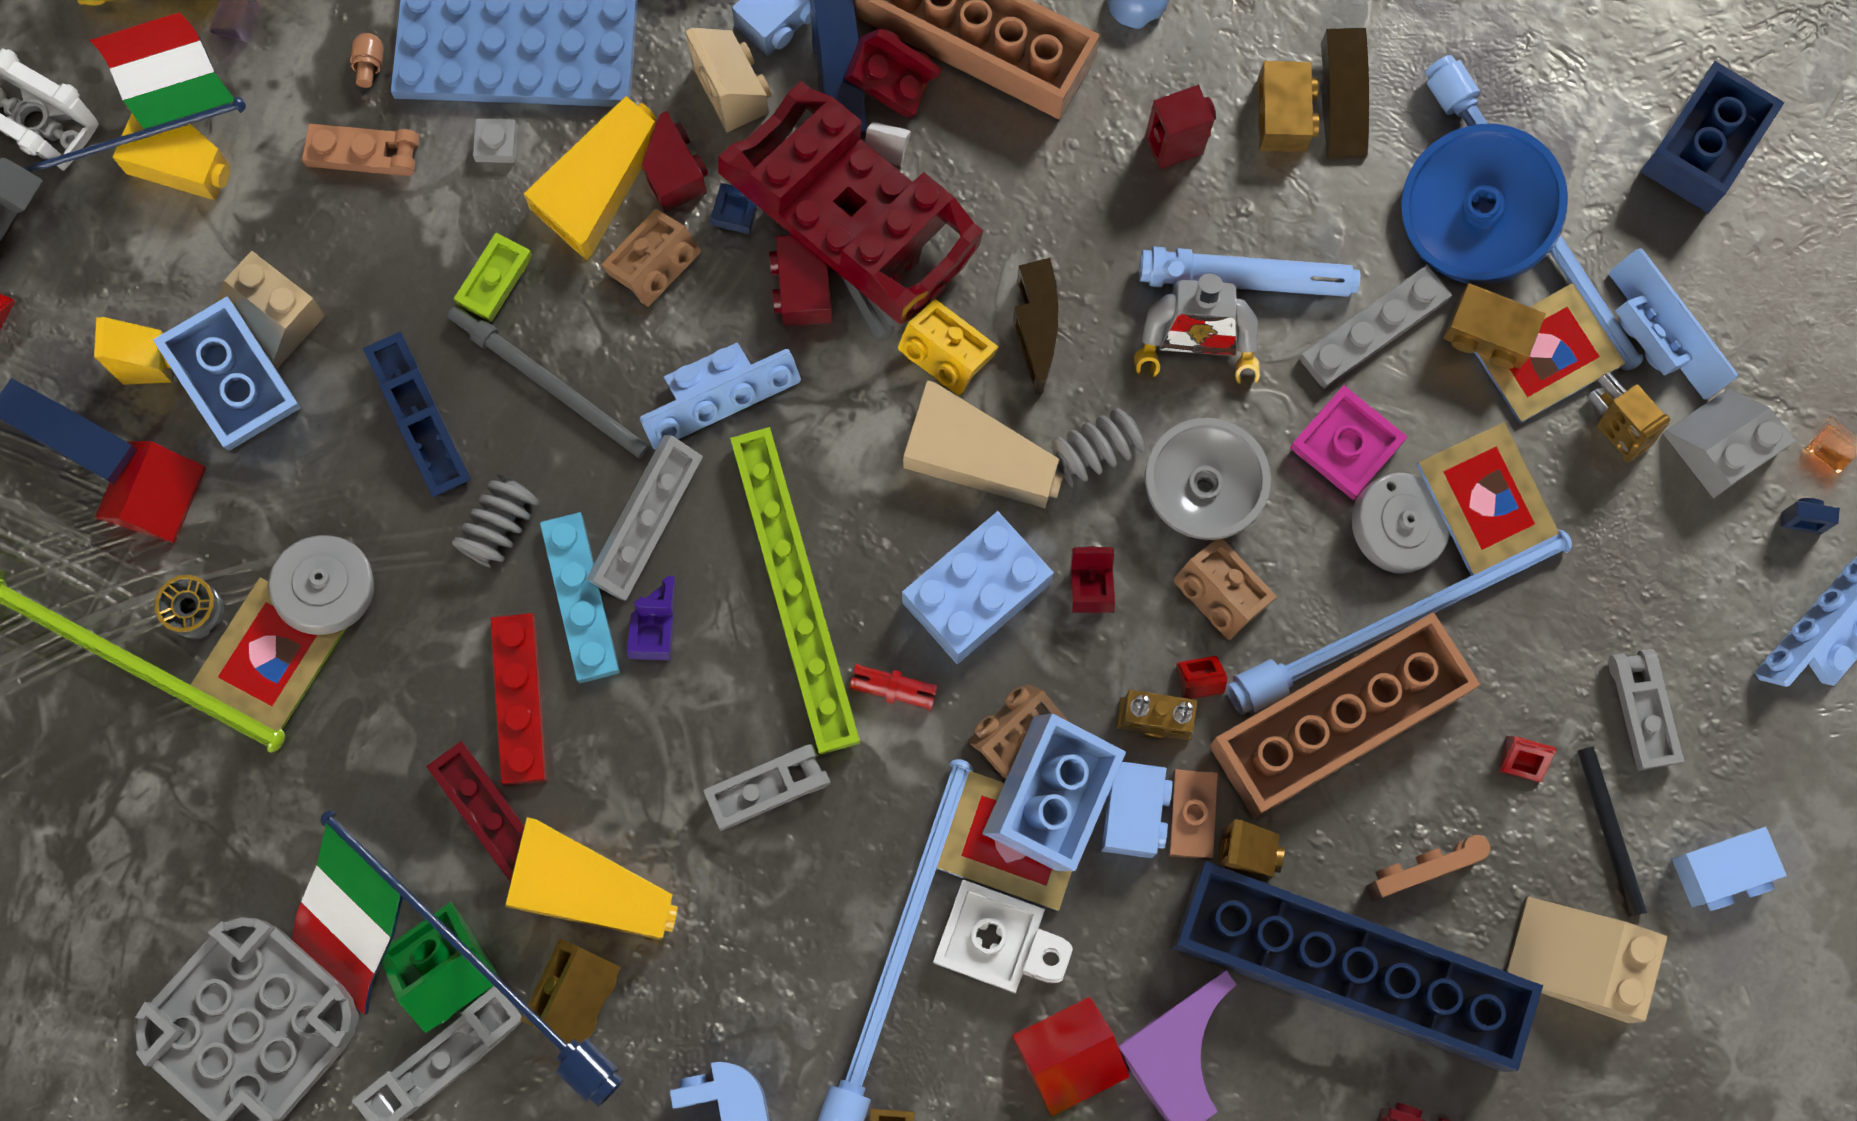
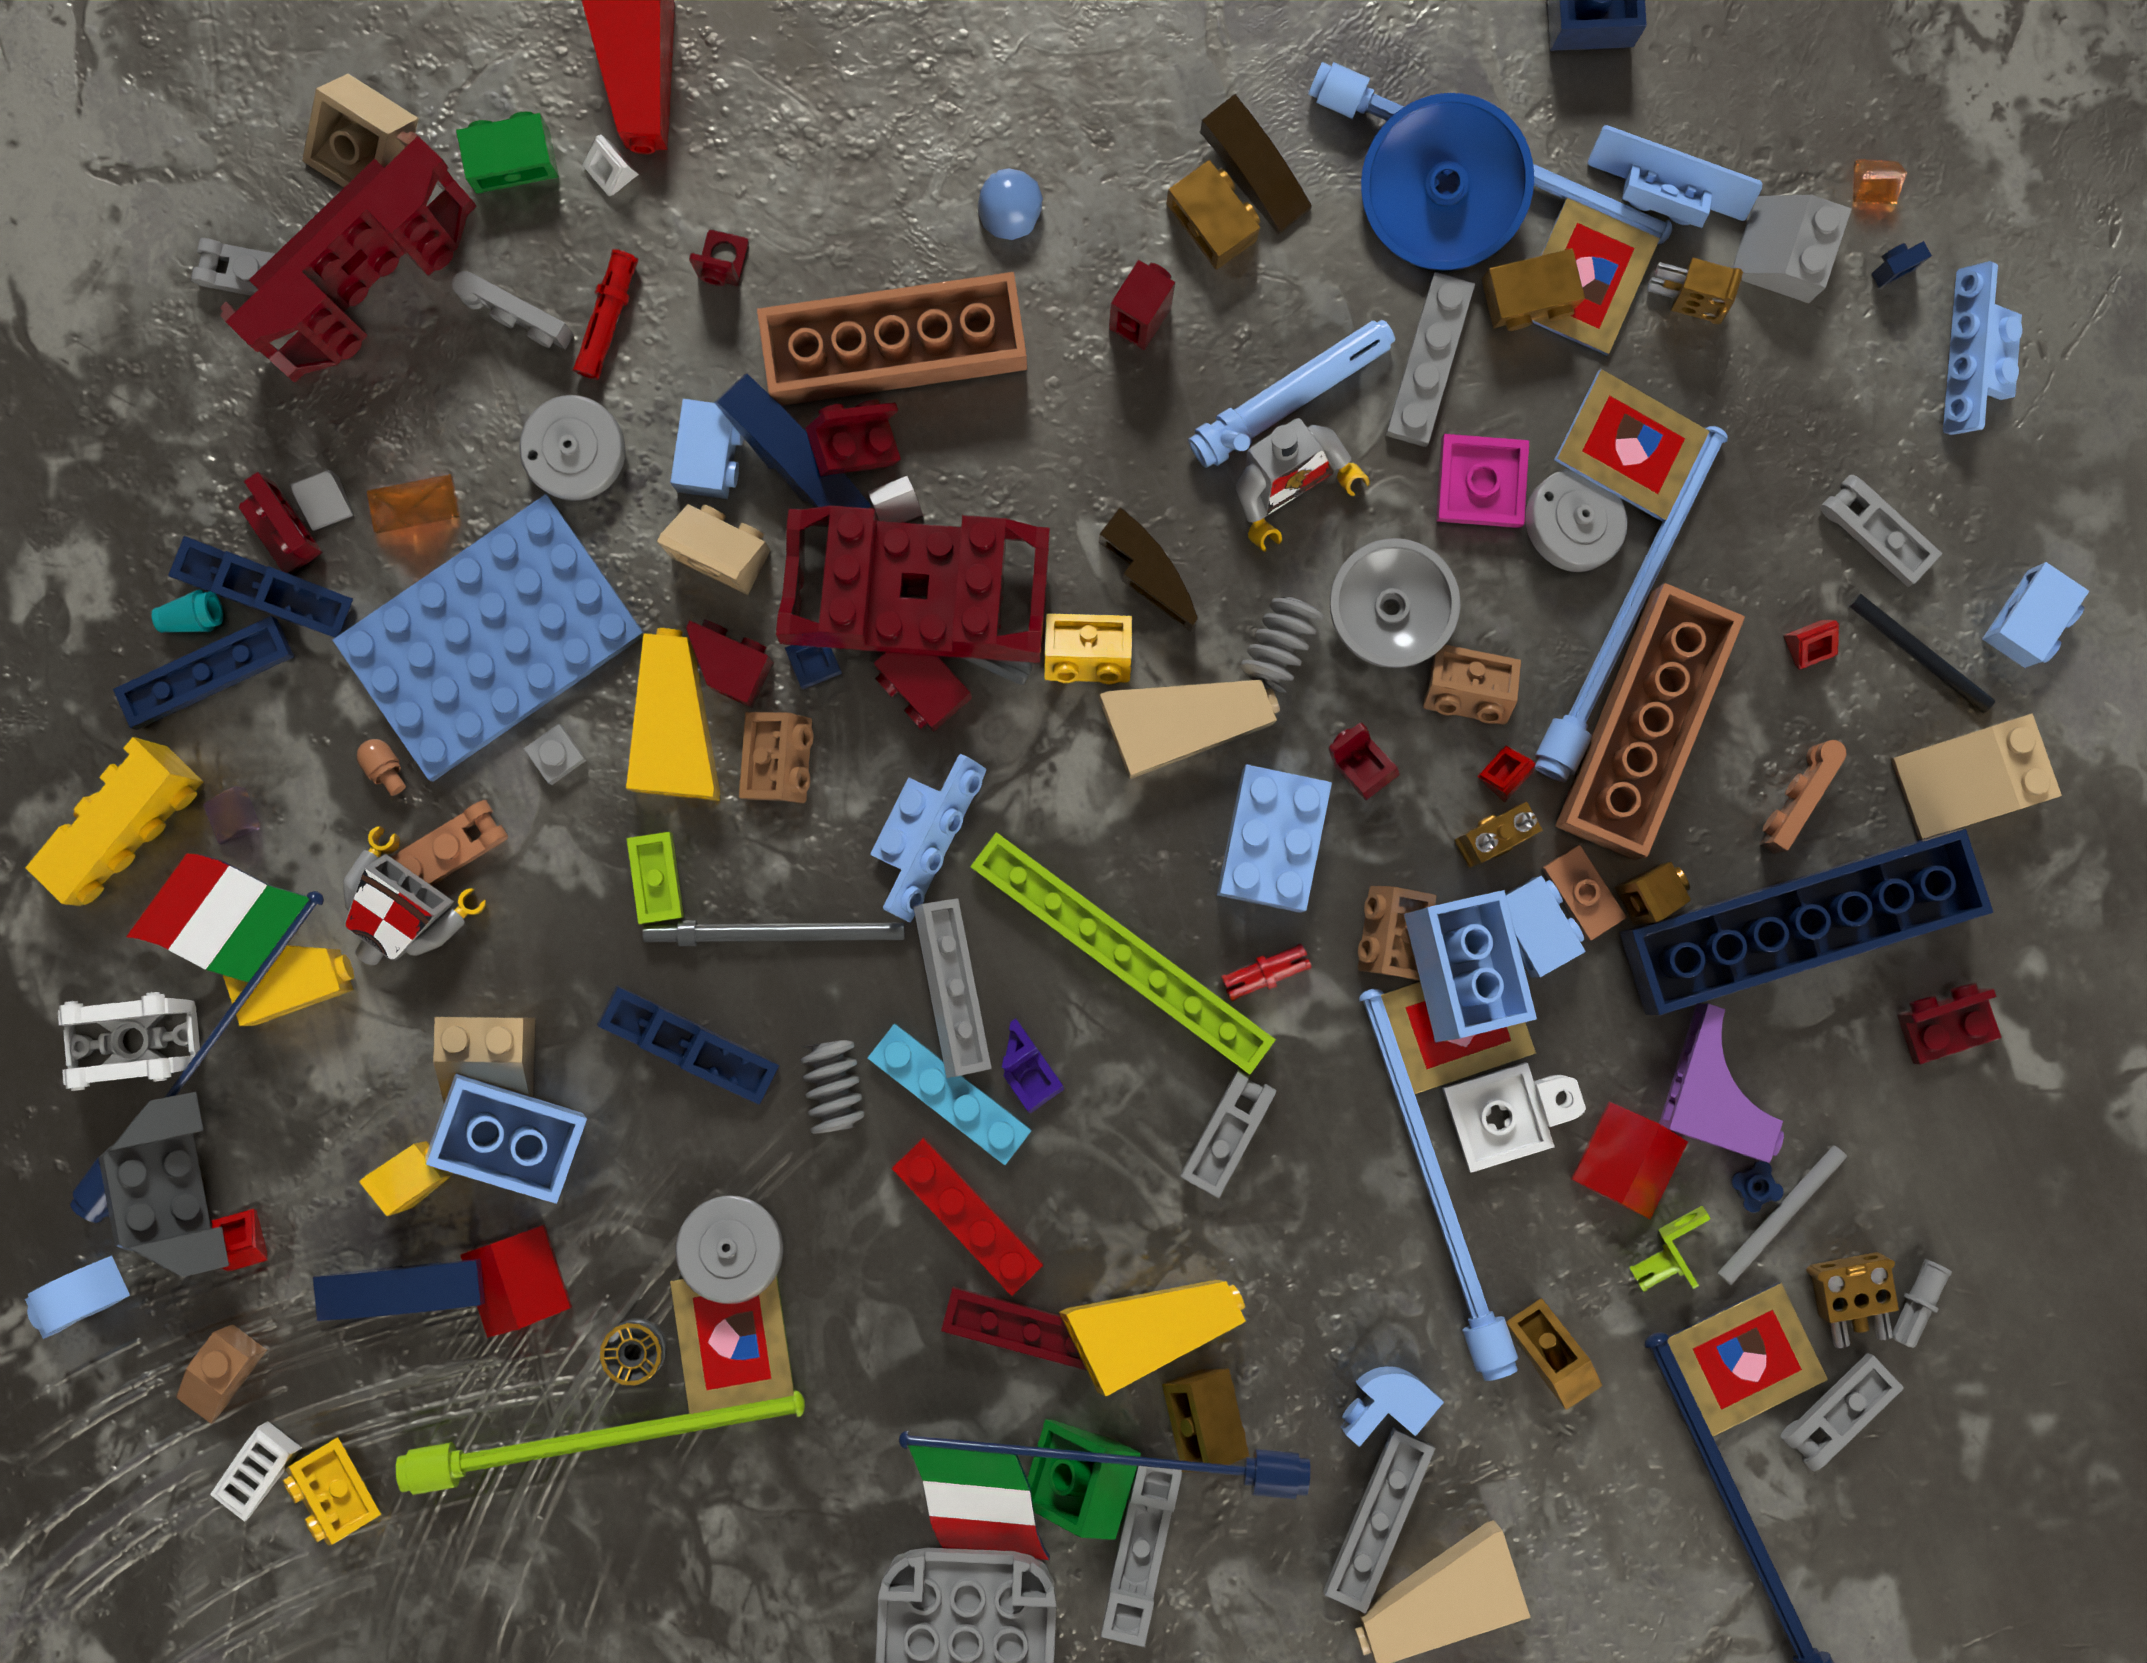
camera: 40 degrees left, 10 degrees up
none -> torso [343,826,486,965]

